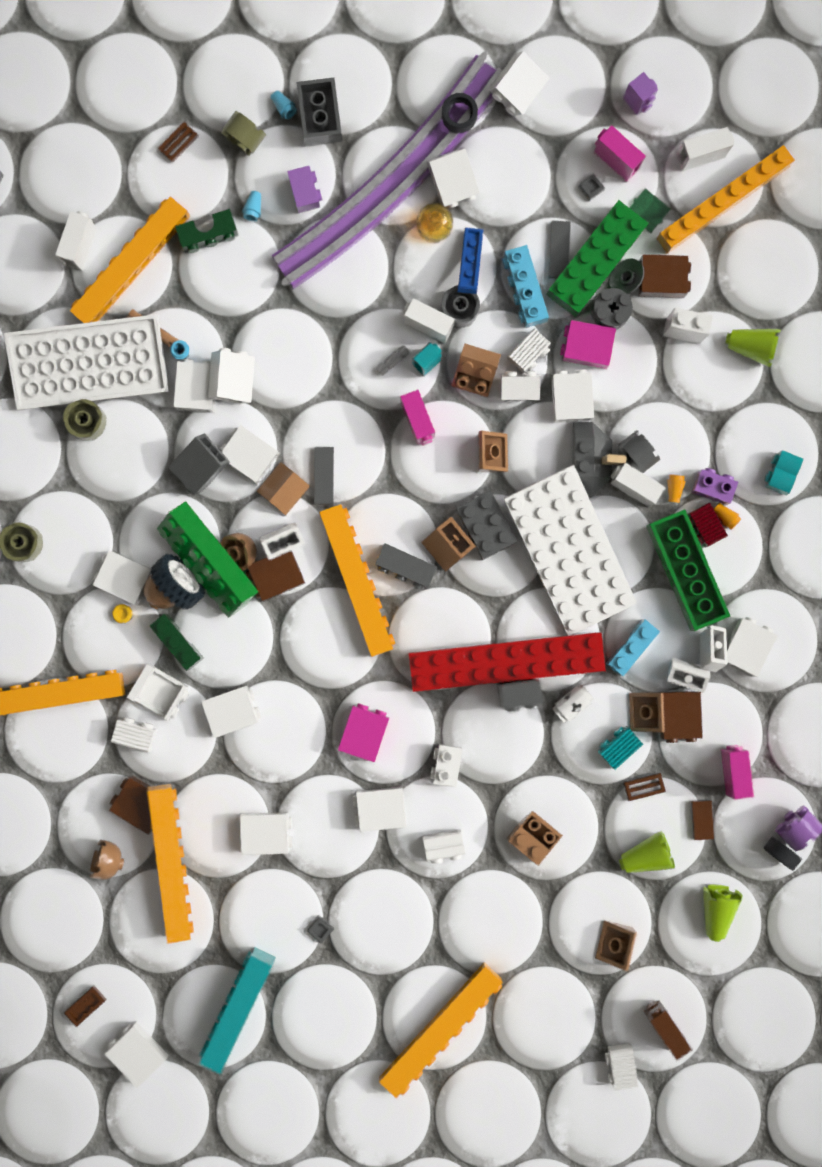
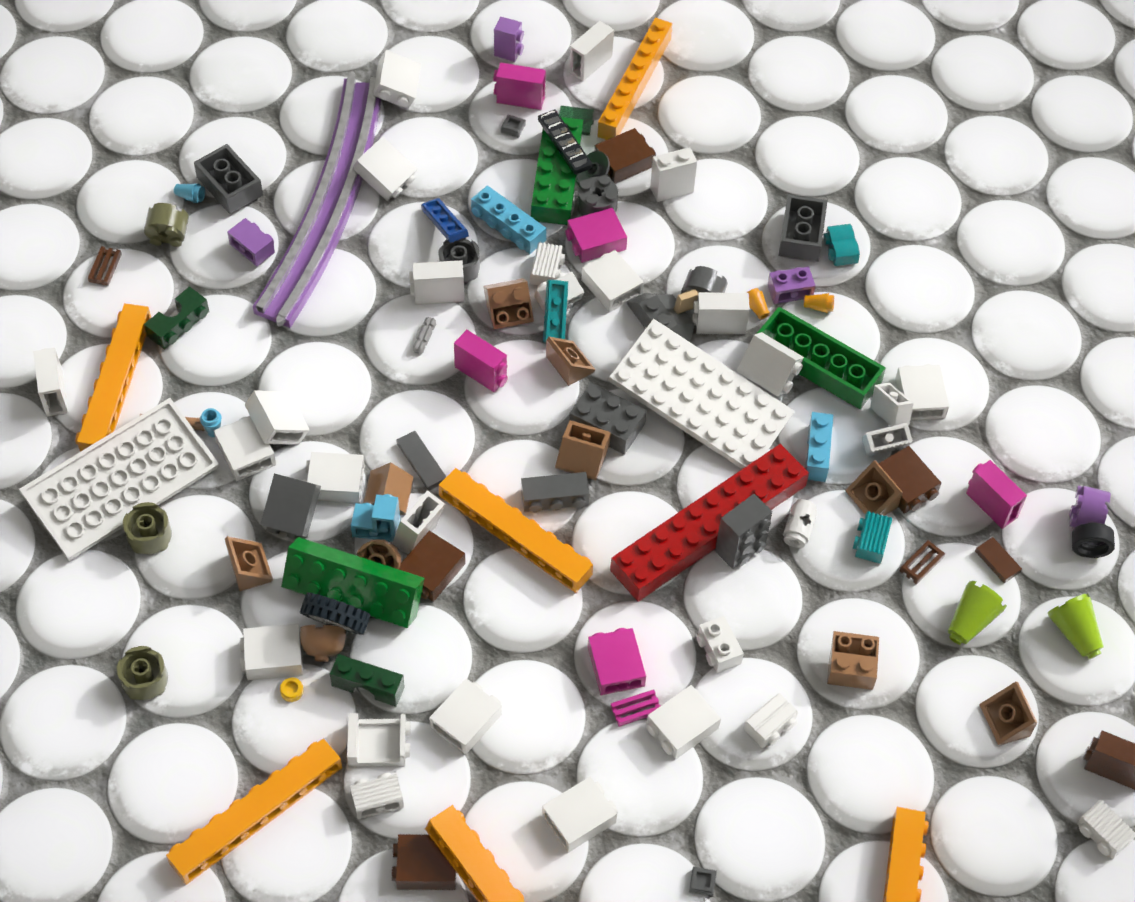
camera: 30 degrees left, 30 degrees down
medium azure cone [242,191,262,221] -> none
teal brick [412,342,442,376] -> none
clear yellow cylinder [416,203,454,243] -> none
black tyre [442,93,478,133] -> none
dark grey tile [549,220,571,279] -> none
dark red brick [688,502,728,548] -> none
lime cone [725,329,781,367] -> none
none -> medium nougat slope [225,536,273,591]
none -> medium azure brick [351,494,400,542]
none -> tile [538,109,593,175]
none -> teal tile [543,279,568,342]
none -> dark pink tile [610,689,661,727]
none -> white brick [736,332,804,396]
none -> dark grey brick [778,194,828,262]

